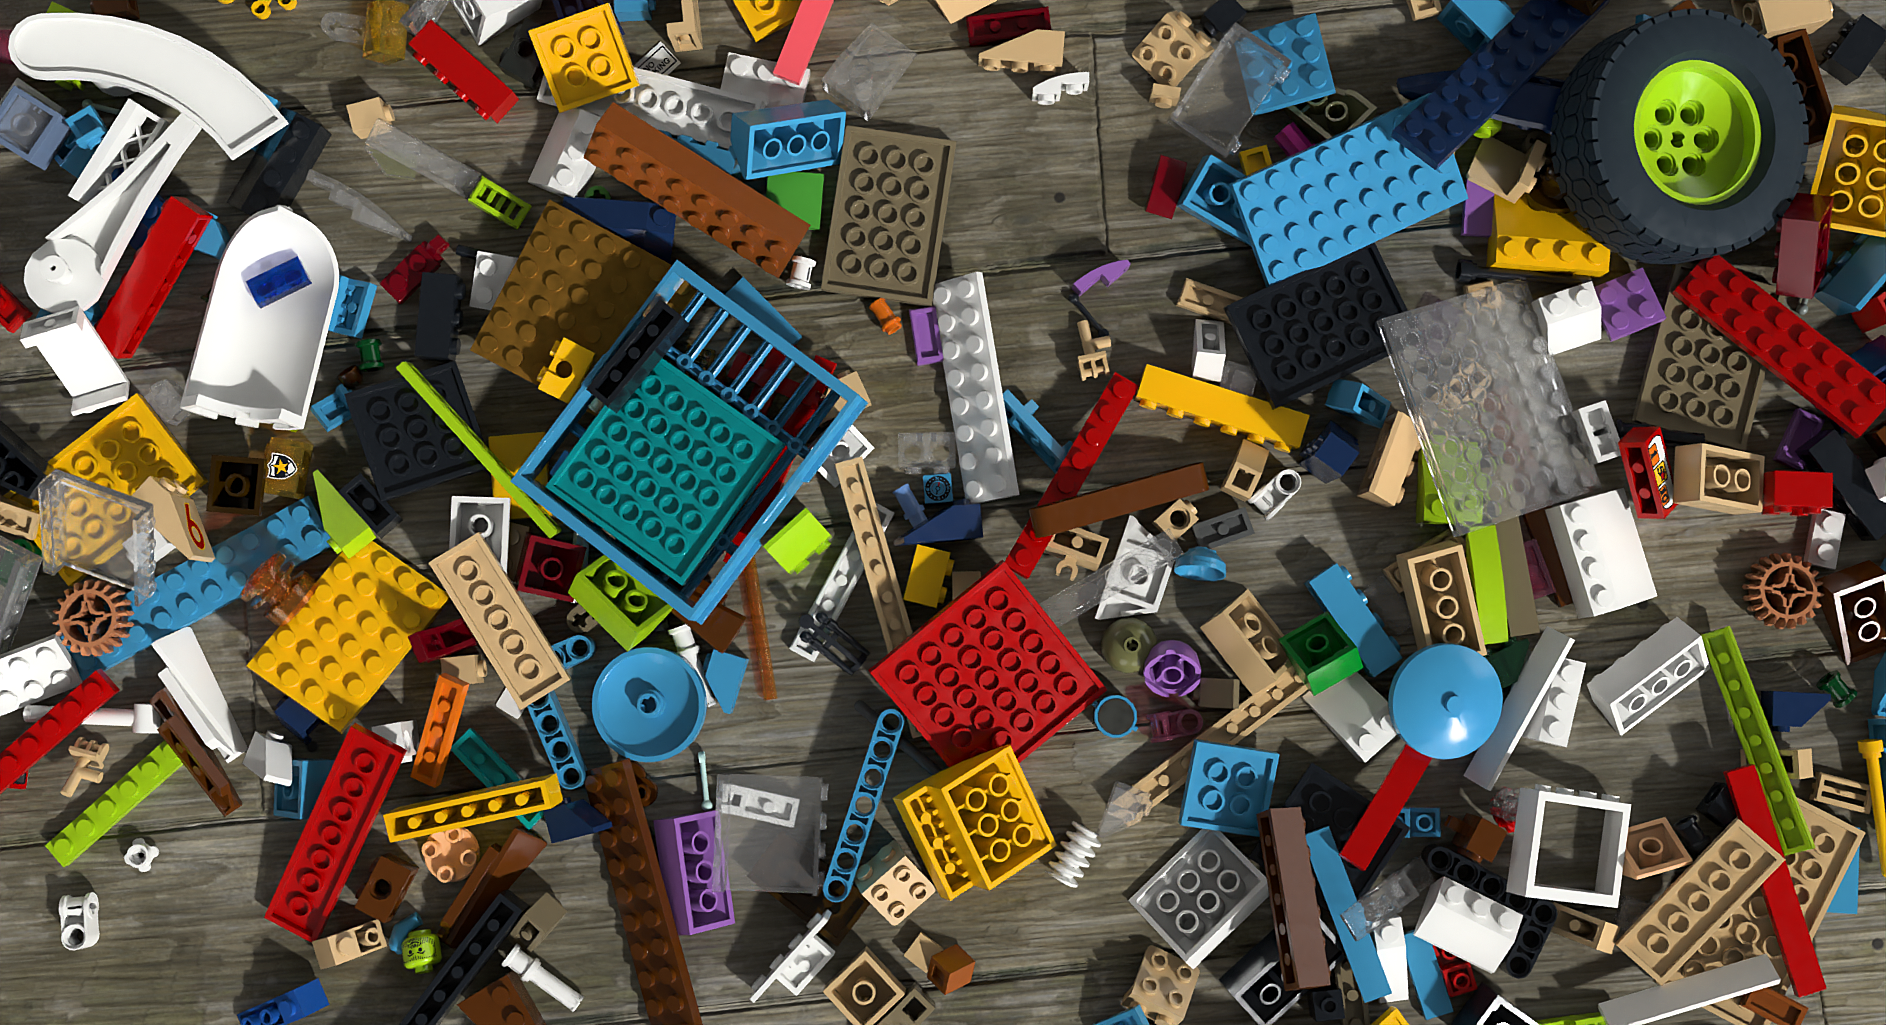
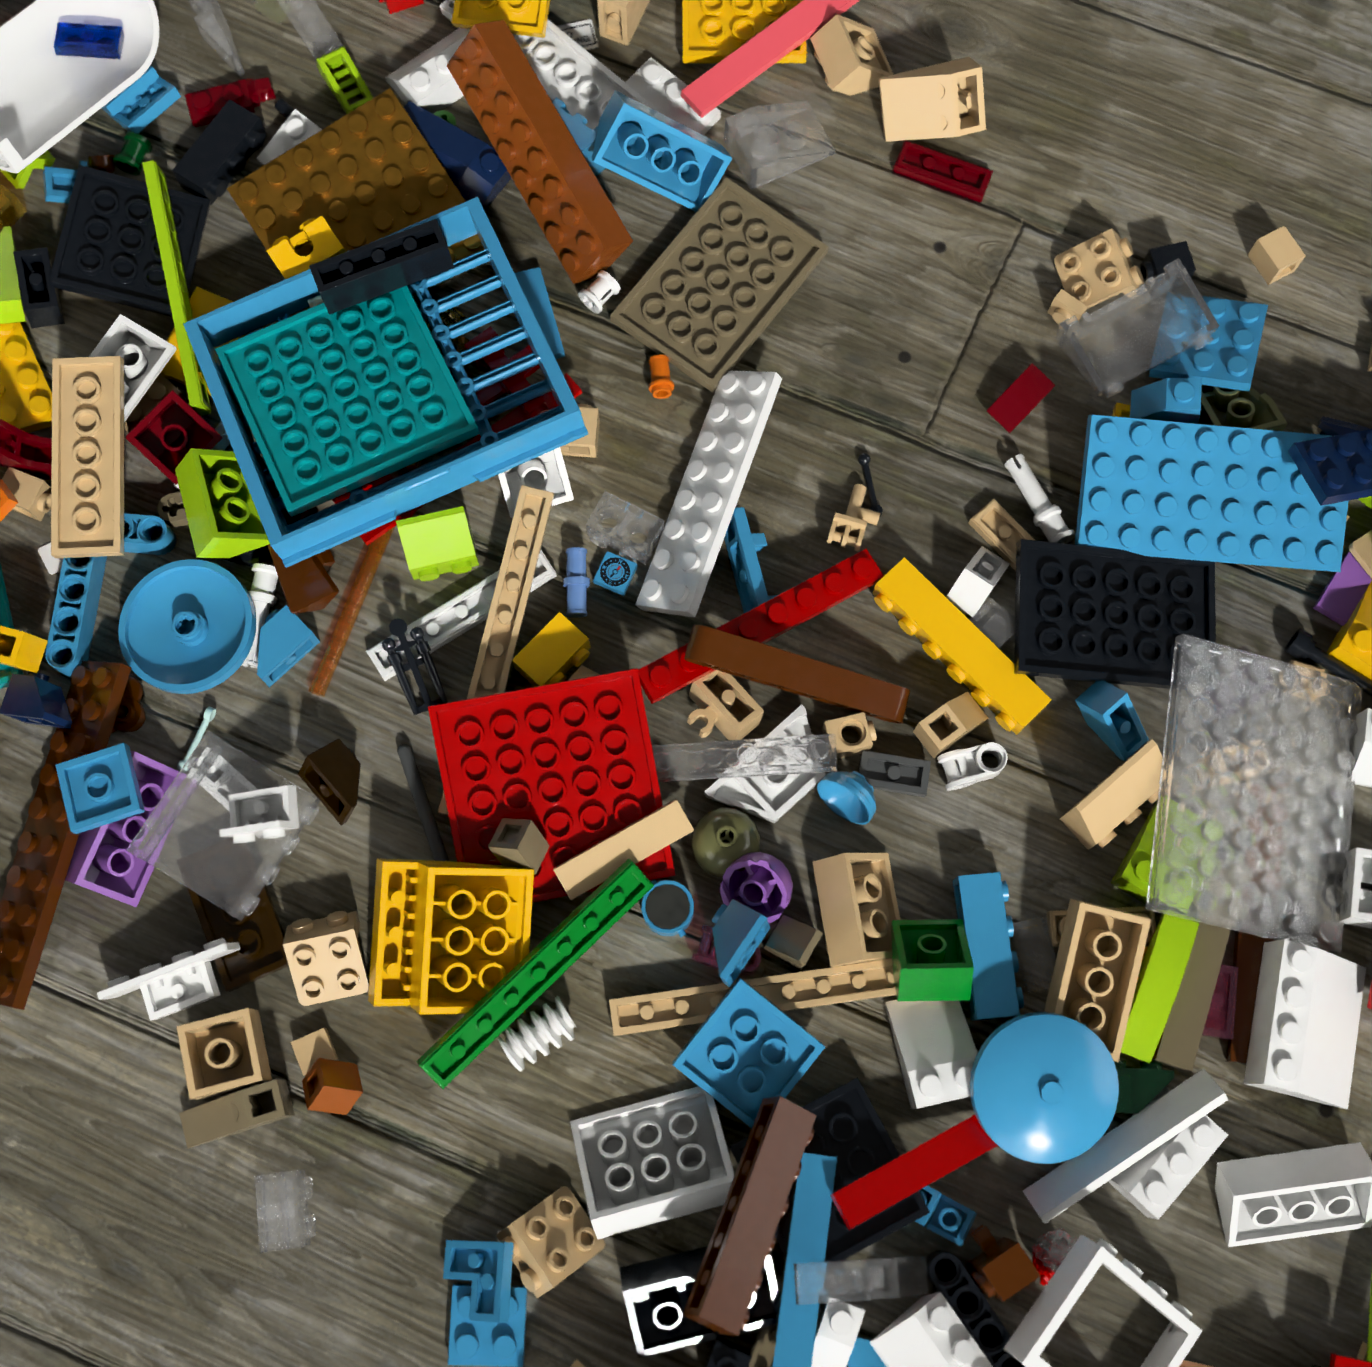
camera: 25 degrees right, 10 degrees down
bright green tile [766,172,824,231] -> none
dark azure beam [823,709,905,902] -> none
dark blue slope [893,499,983,546] -> none
medium lavender tile [909,306,943,366] -> none
tan slope [978,29,1065,75] -> none
white slope [1032,72,1089,105] -> none
medium lavender slope [1072,260,1131,297] -> none
clear slope [1096,780,1153,838] -> none
dark azure slope [1176,154,1251,246] -> none
dark blue wedge [1299,420,1360,484] -> none
none -> dark azure plate [55,743,145,834]
none -> white bracket [219,785,299,843]
none -> dark brown slope [298,738,361,826]
none -> green tile [416,859,654,1089]
none -> dark tan panel [488,818,549,874]
none -> tan tile [553,799,694,900]
none -> dark azure slope [712,899,770,988]
none -> white pin [1004,454,1076,544]
none -> dark azure slope [1130,378,1202,424]

